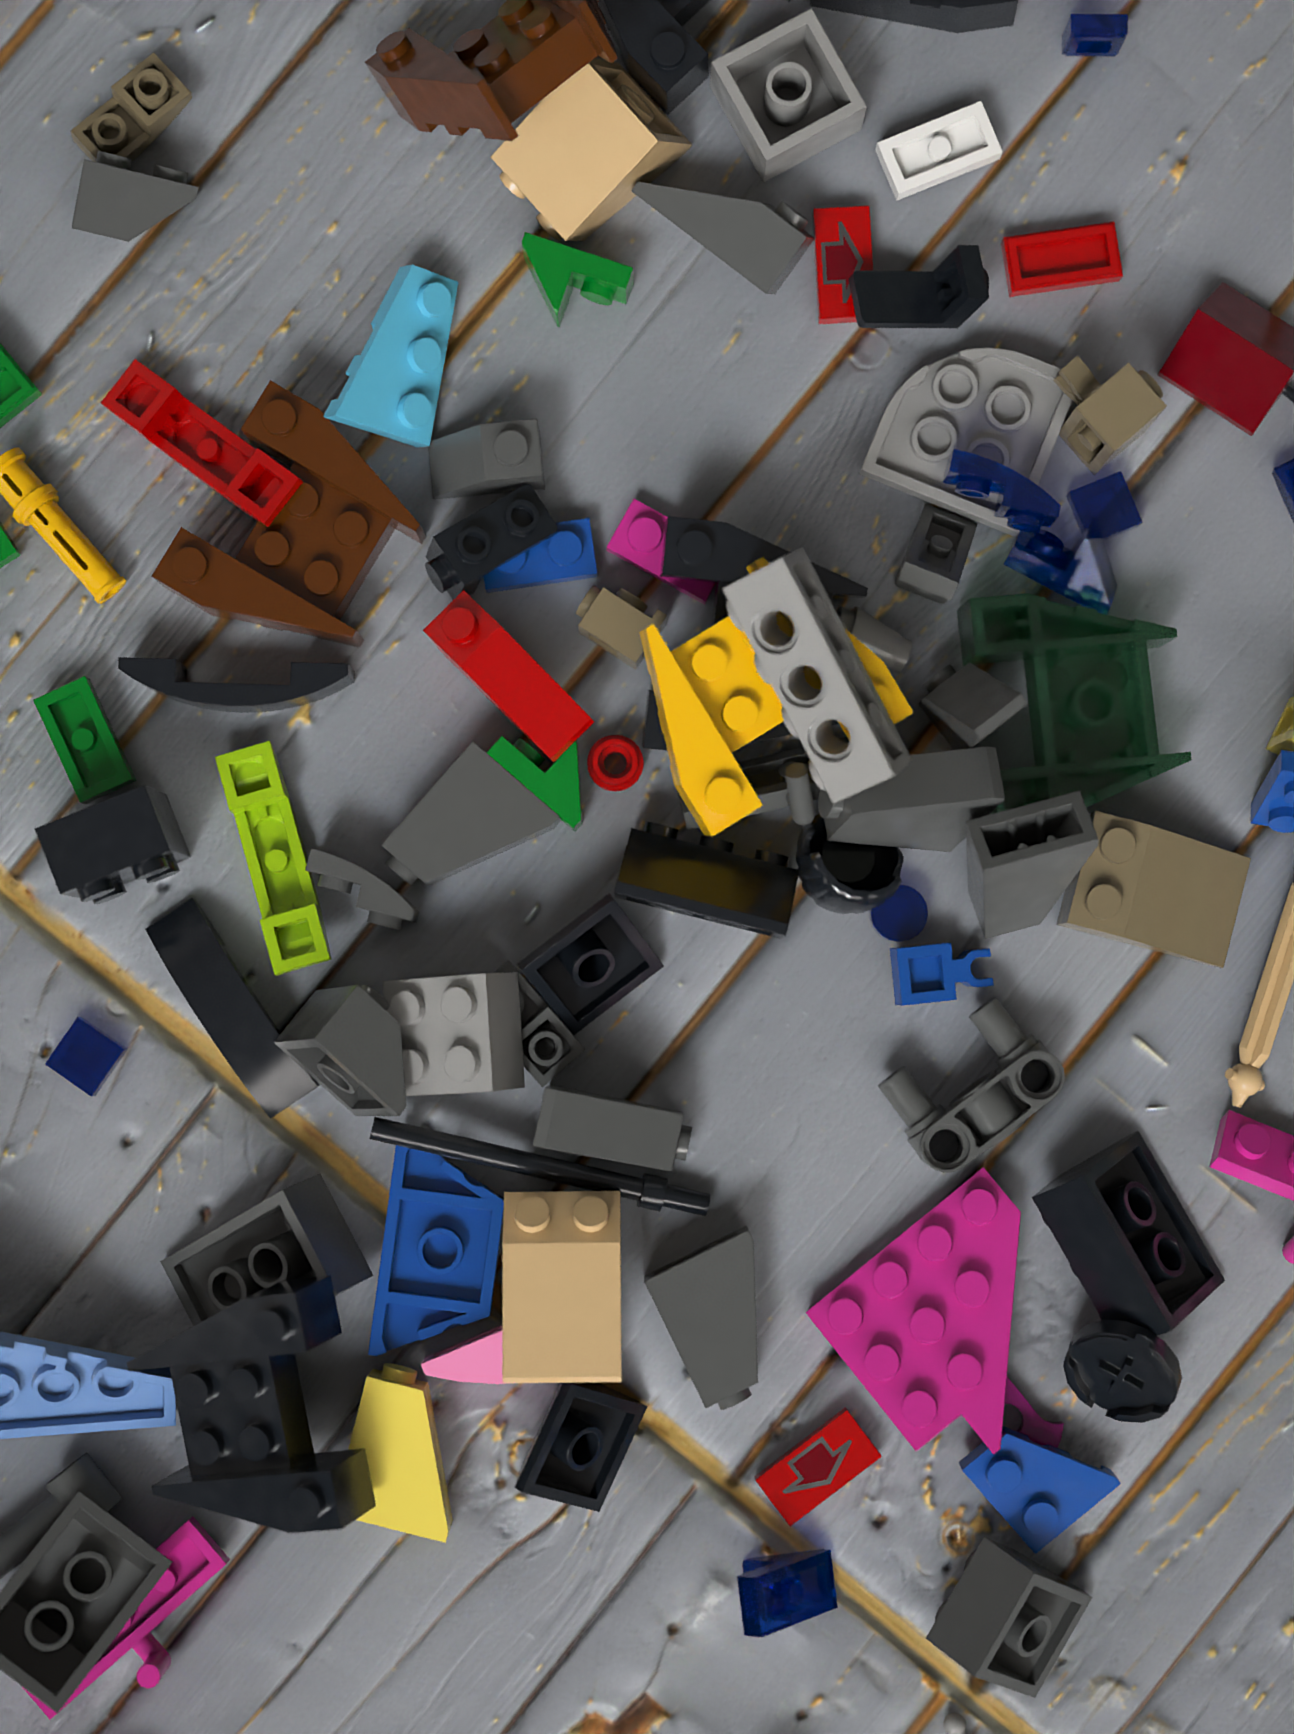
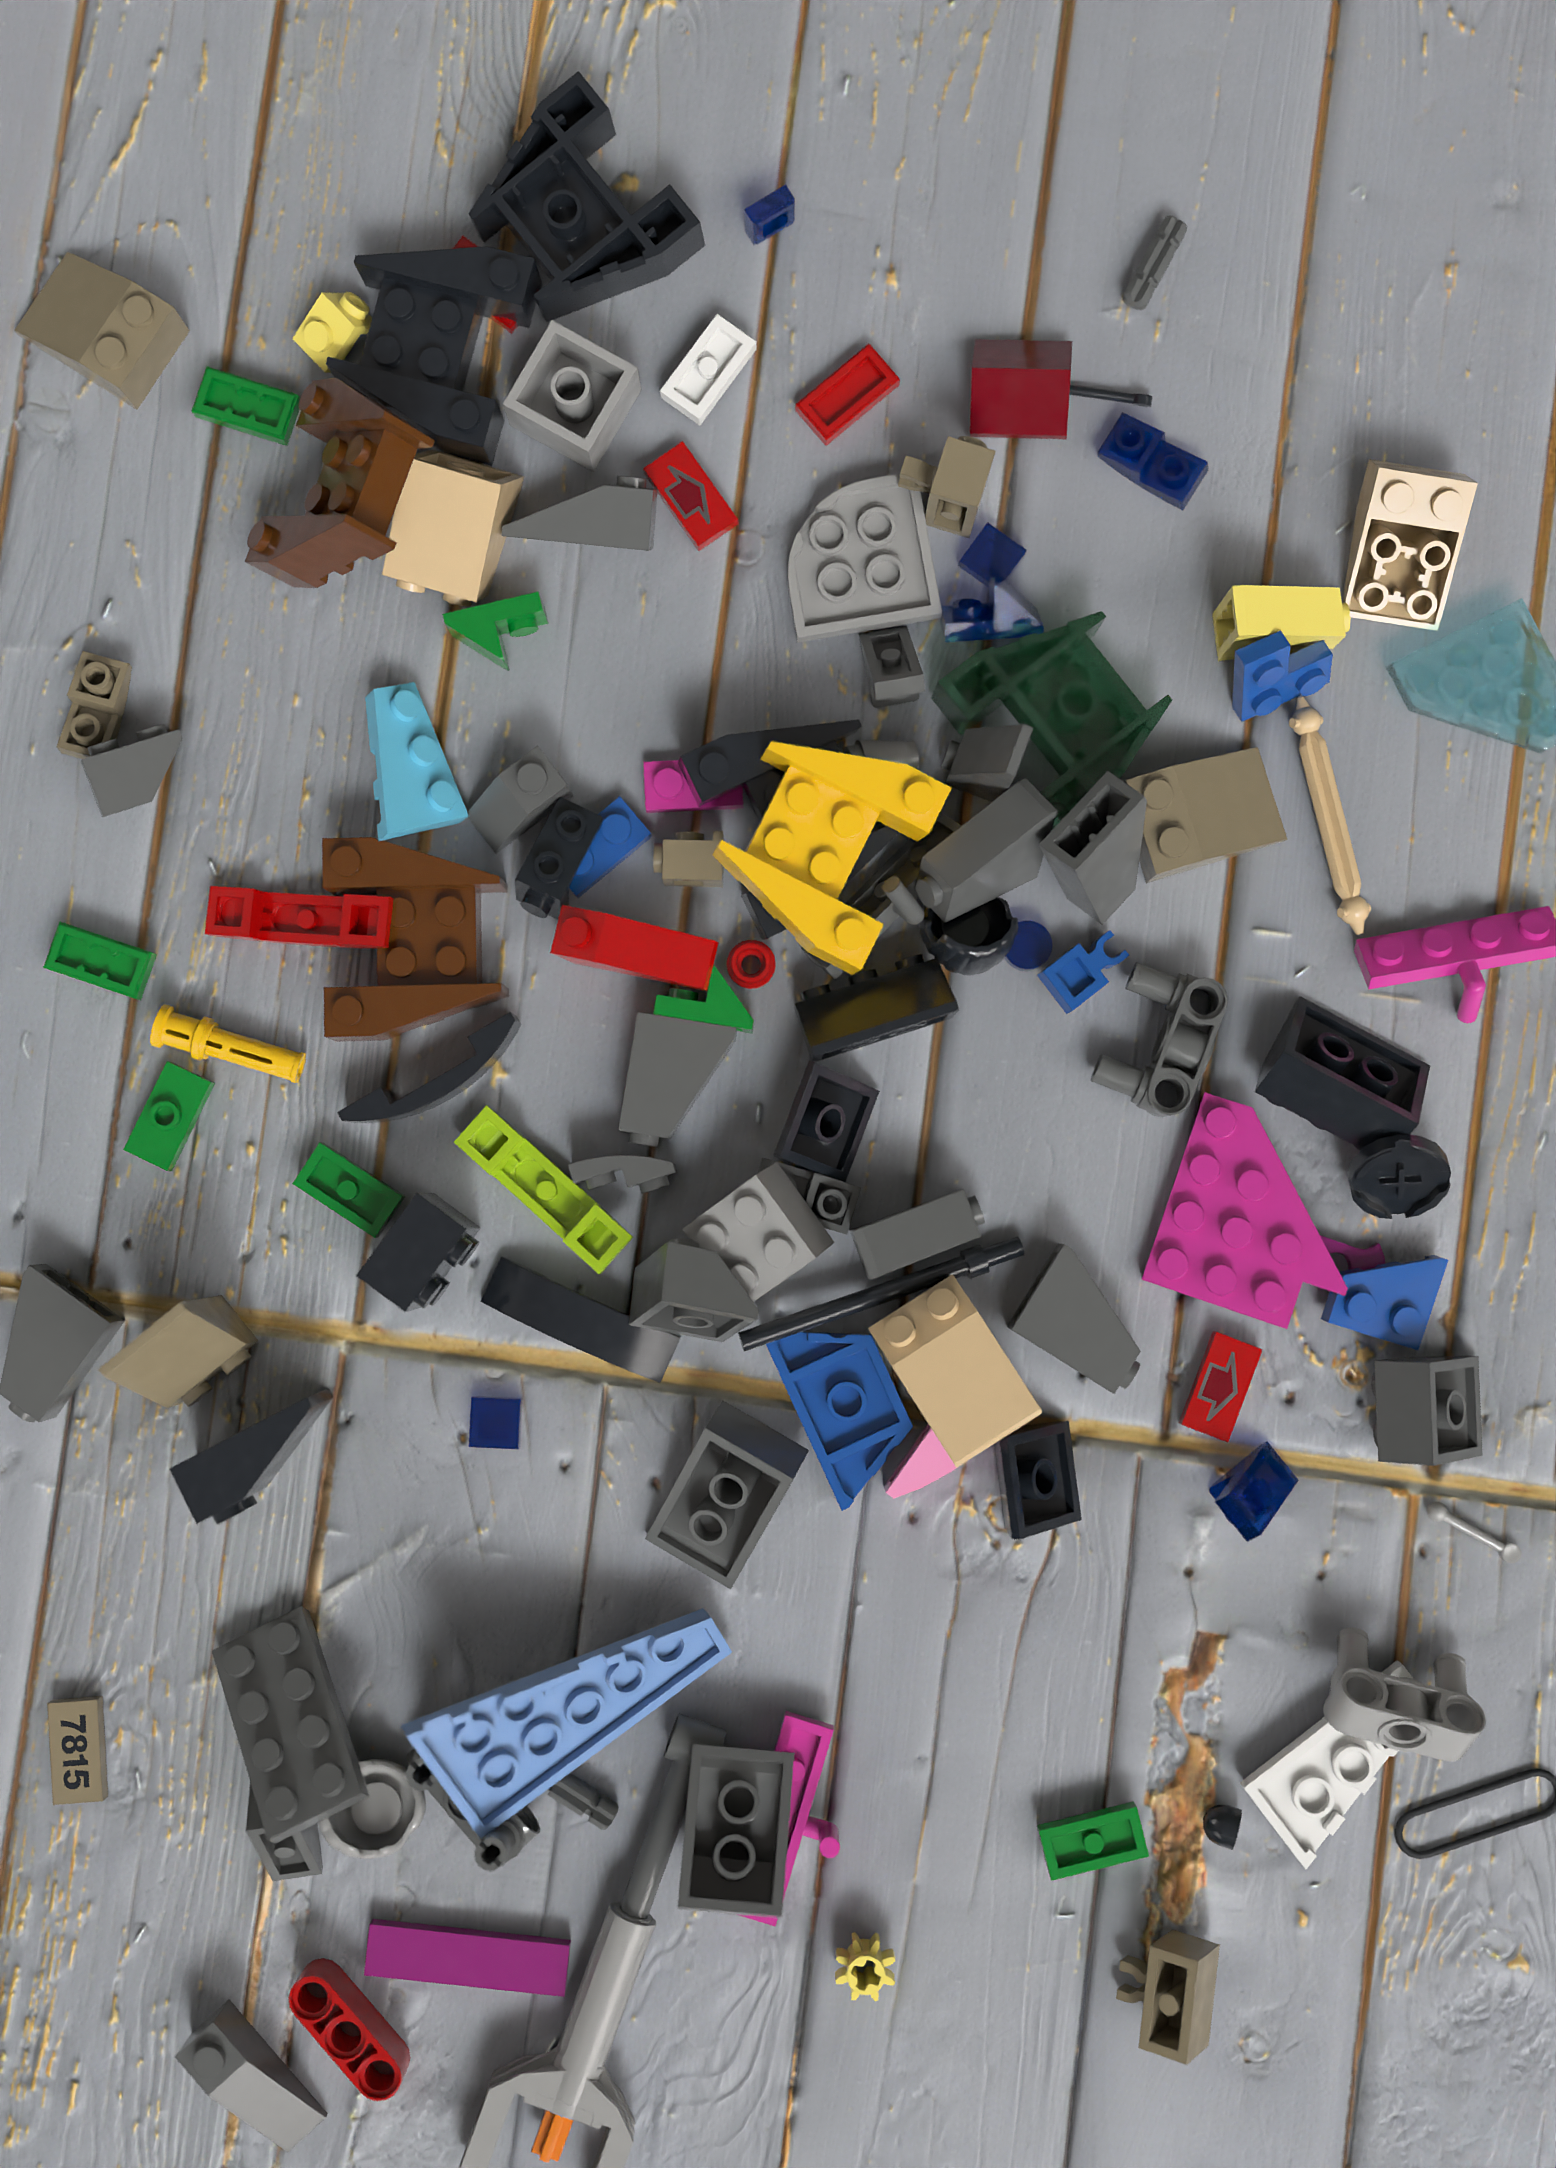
camera: 30 degrees left, 0 degrees up
black wedge [127,1275,376,1533] -> none
light yellow slope [348,1363,453,1543] -> none
light grey brick [723,547,912,804] -> none
black bracket [849,245,989,328] -> none
clear blue slope [943,449,1061,532] -> none

